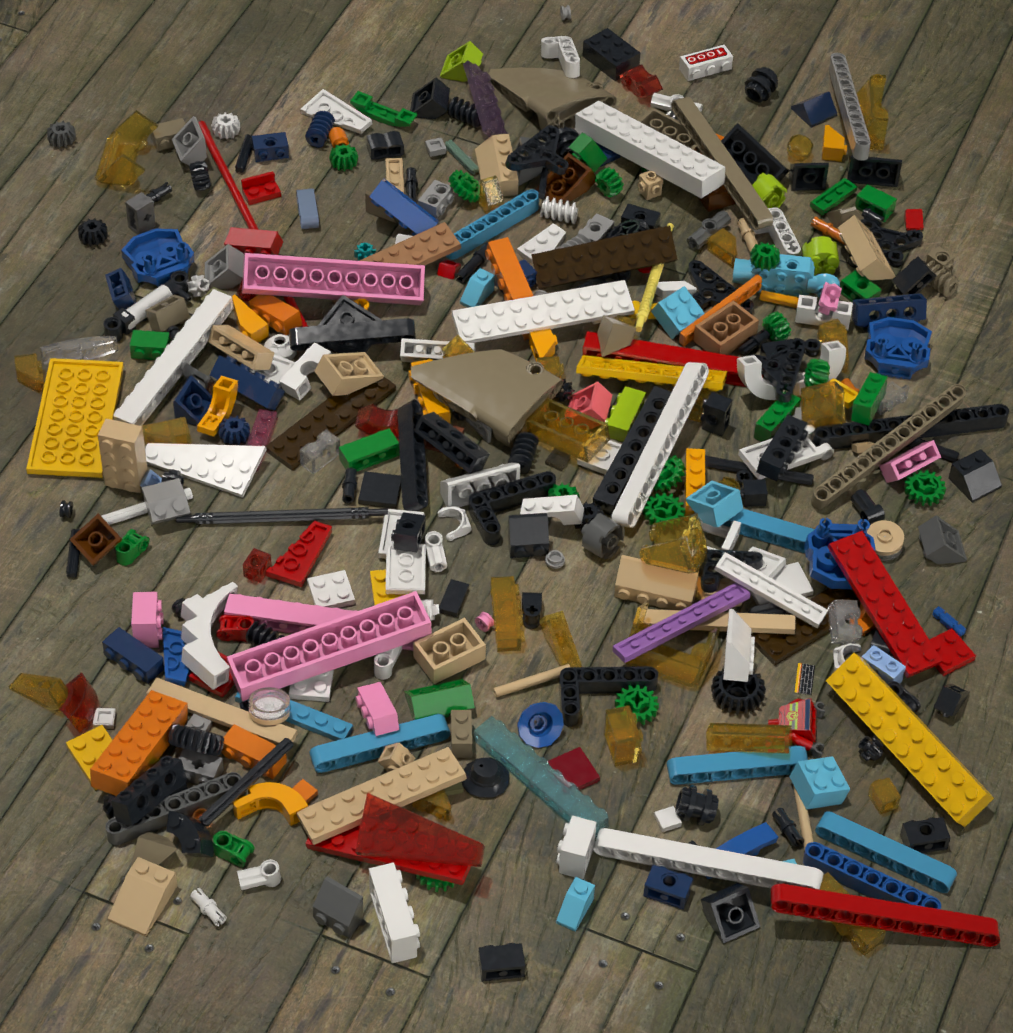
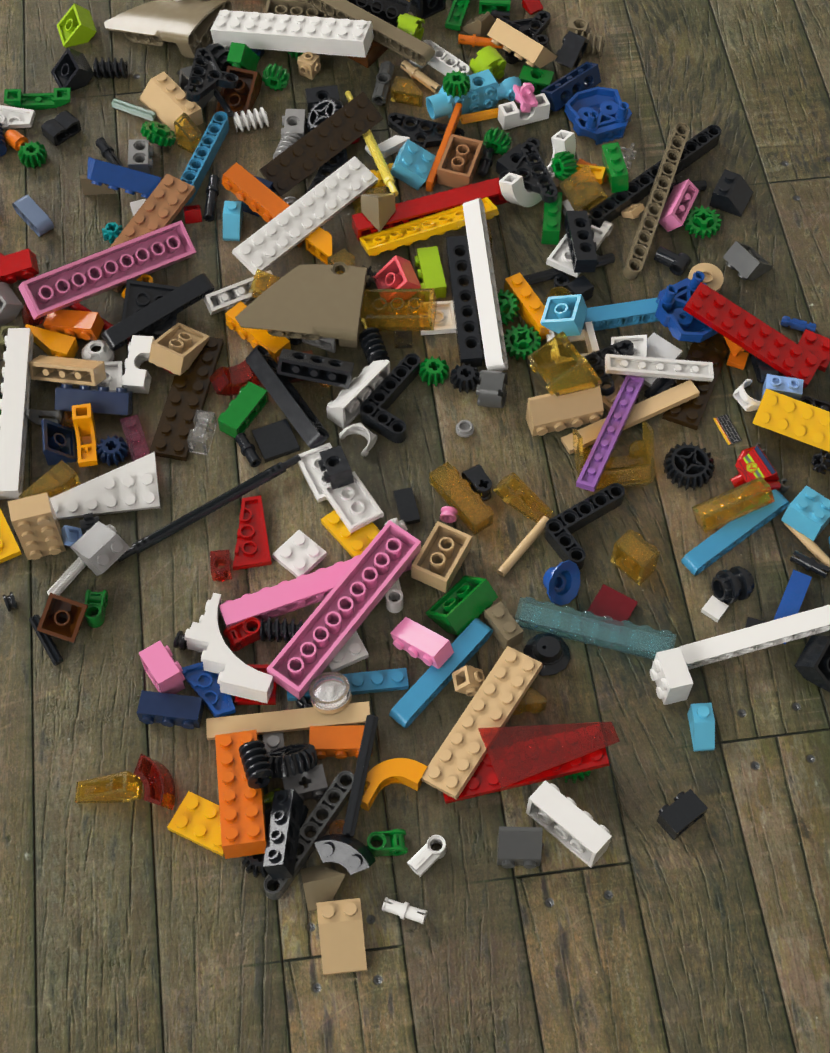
camera: 30 degrees left, 10 degrees up
white tile [93,708,116,729] -> none
orange tile [292,779,318,804] -> none
tan tile [385,158,404,193] -> none
light grey plate [425,138,446,157] -> none
white piece [425,531,447,572] -> none
clear purple plate [463,60,508,137] -> none
black slope [508,513,549,558] -> none
white wing [517,223,566,265] -> none
white arch [520,495,584,525] -> none
green gear [614,685,659,726] -> none
dark blue brick [643,865,693,910] -> none
black brick [700,392,733,437] -> none
white slope [723,609,755,682] -> none
clear yellow slope [817,319,849,373] -> none
clear brick [828,600,862,644] -> none
none -> black piece [238,740,273,789]

